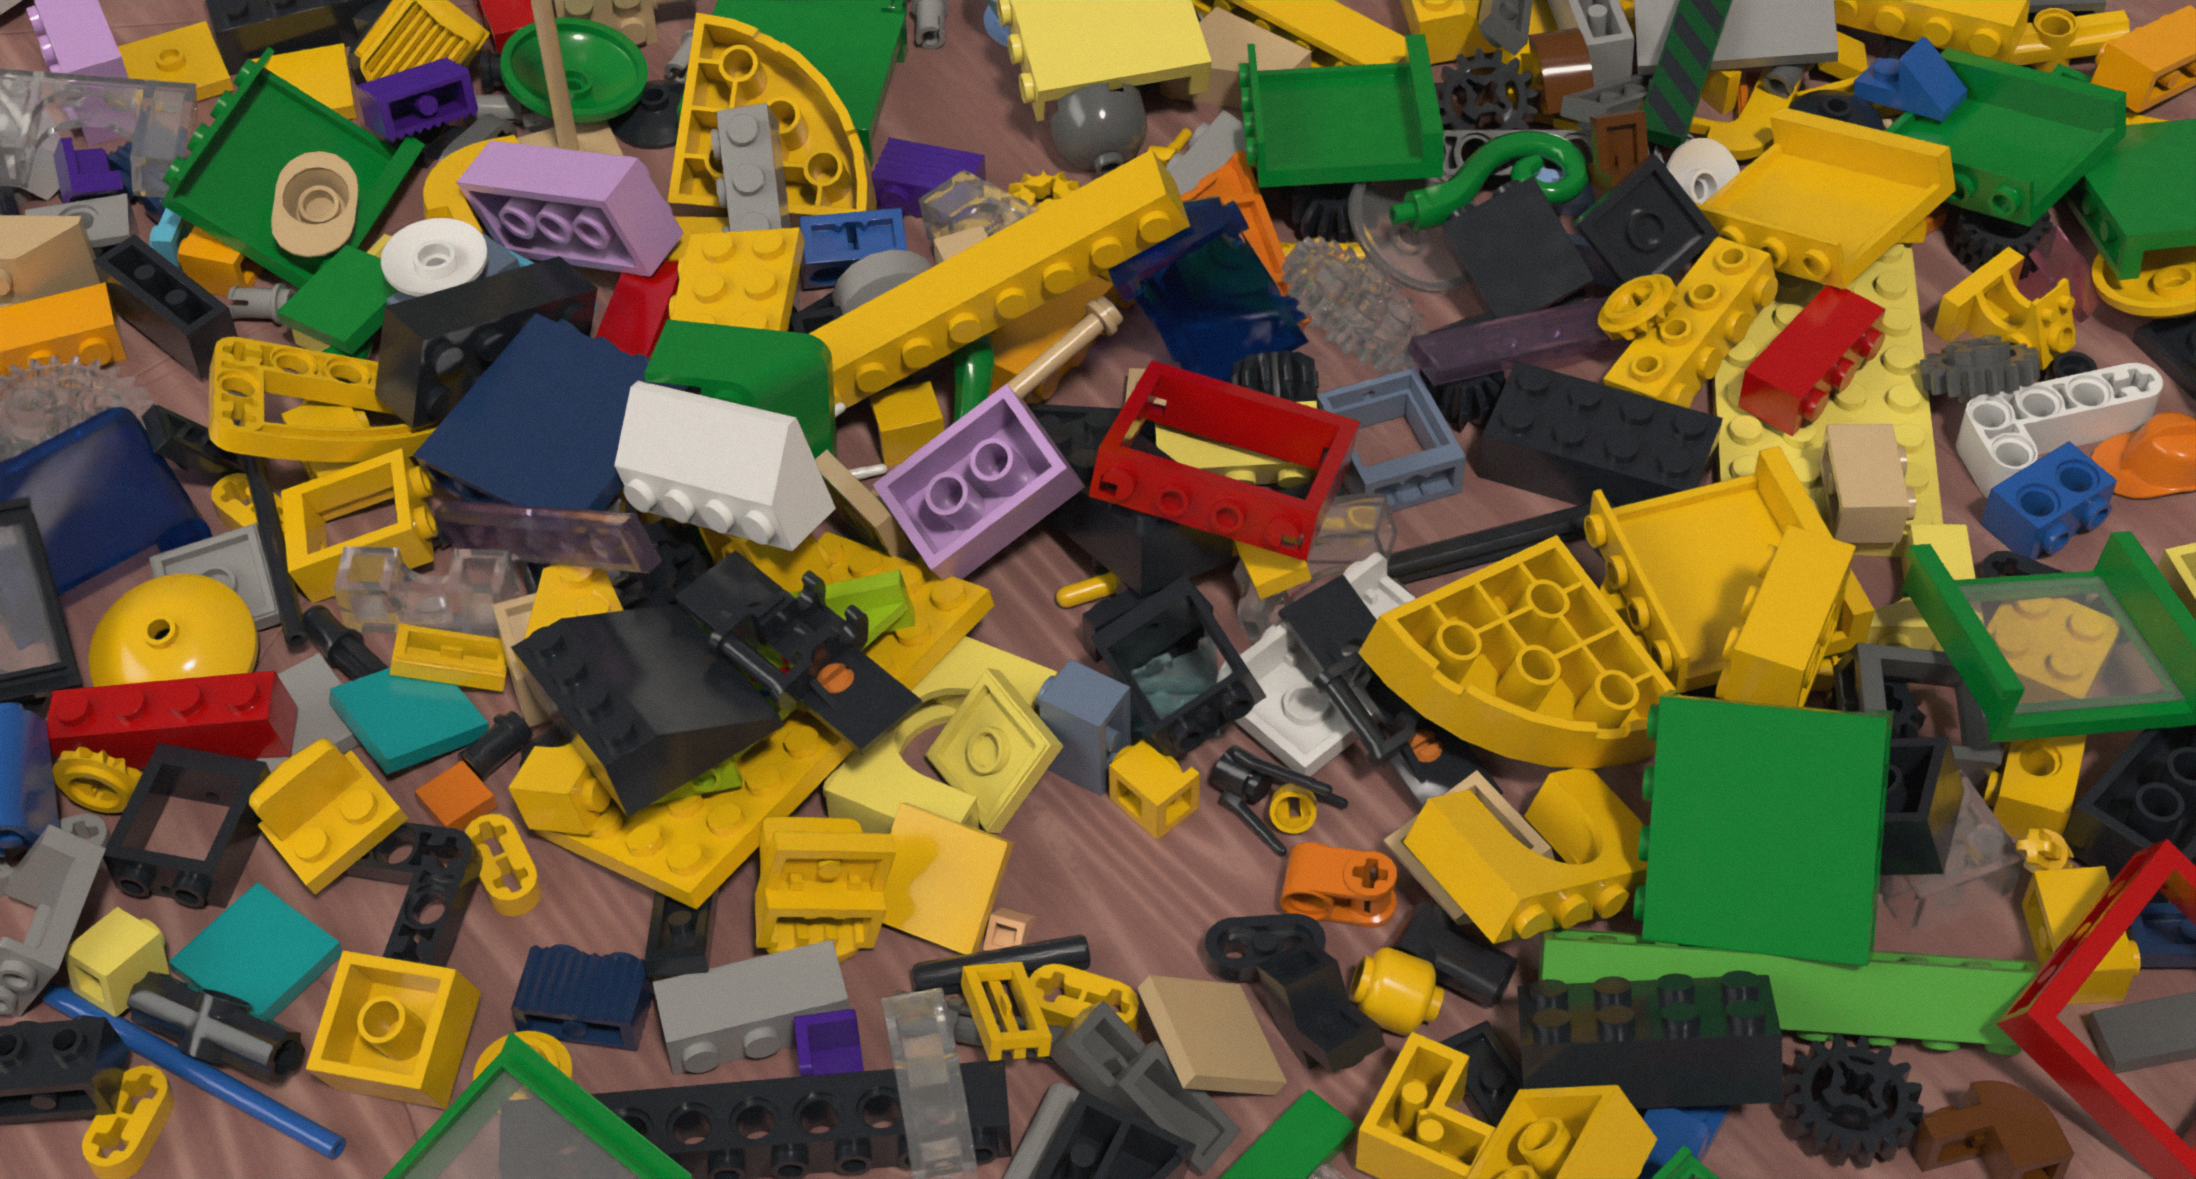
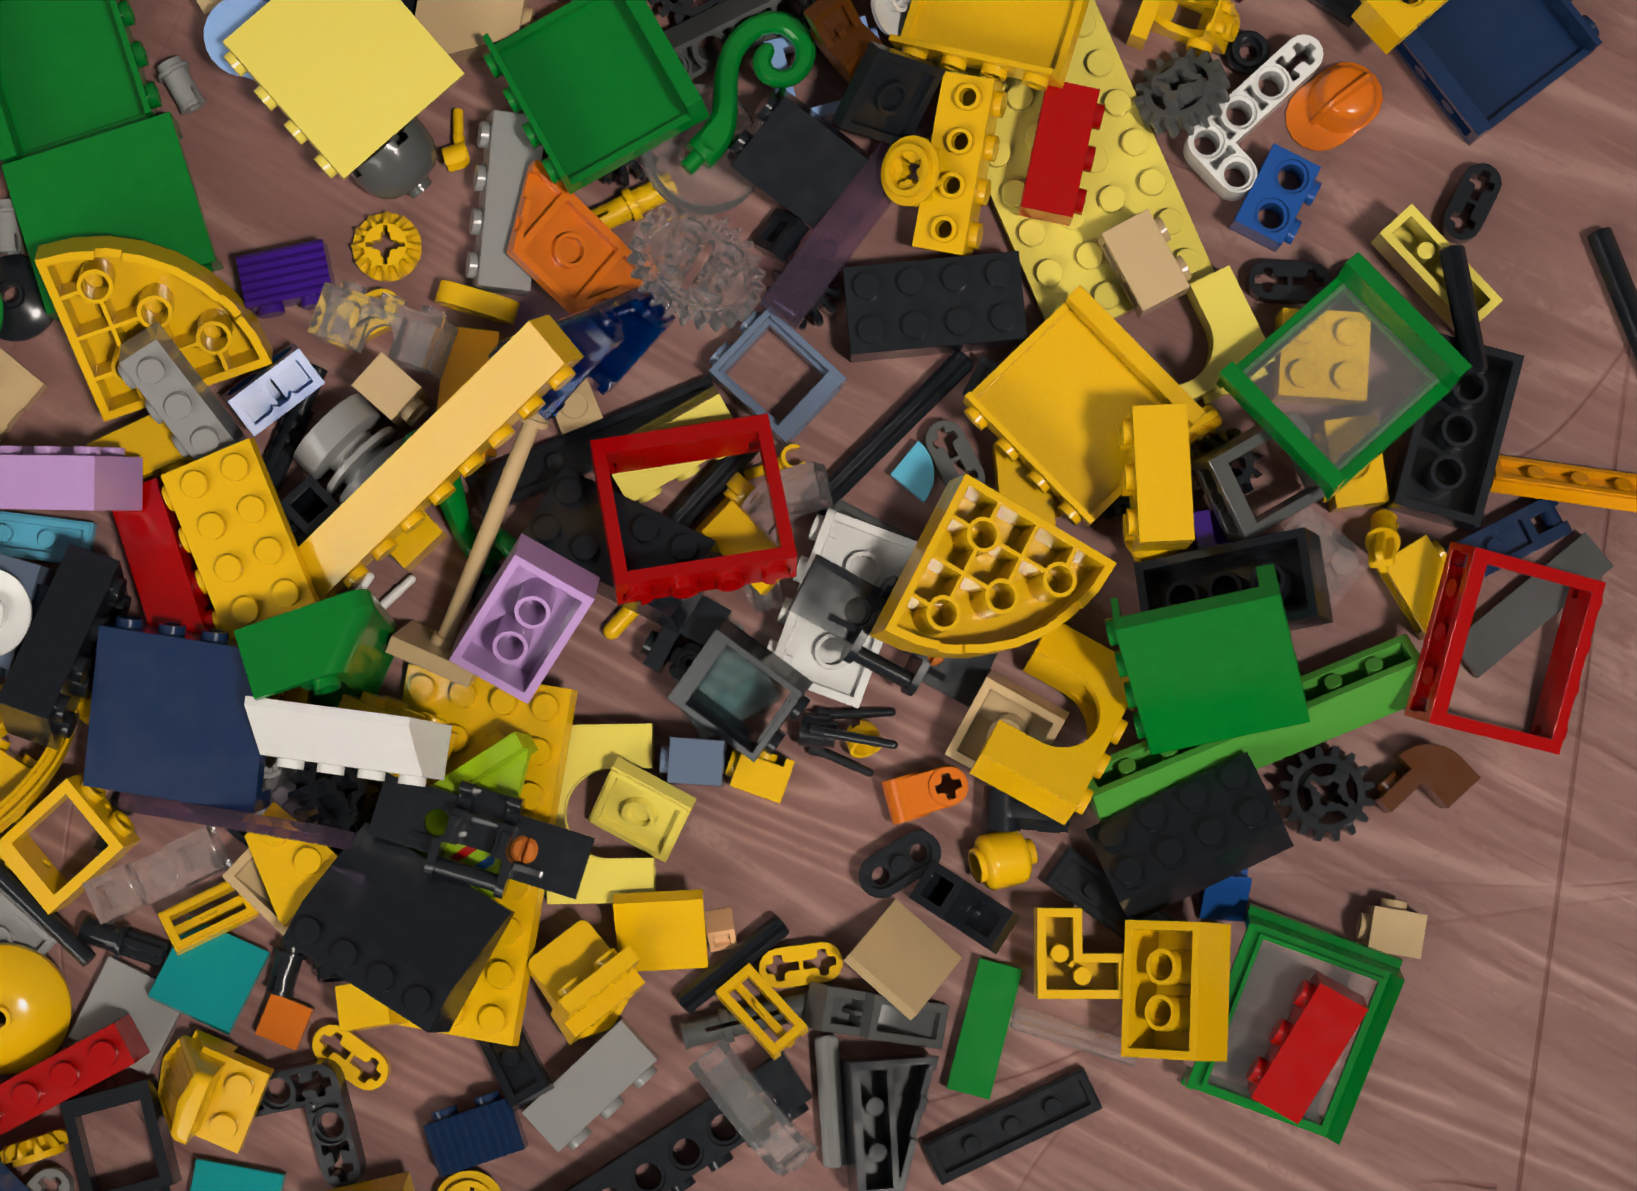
camera: 30 degrees left, 35 degrees up
dark purple panel [794,1009,864,1076] -> none
black gear [1229,350,1319,402] -> none

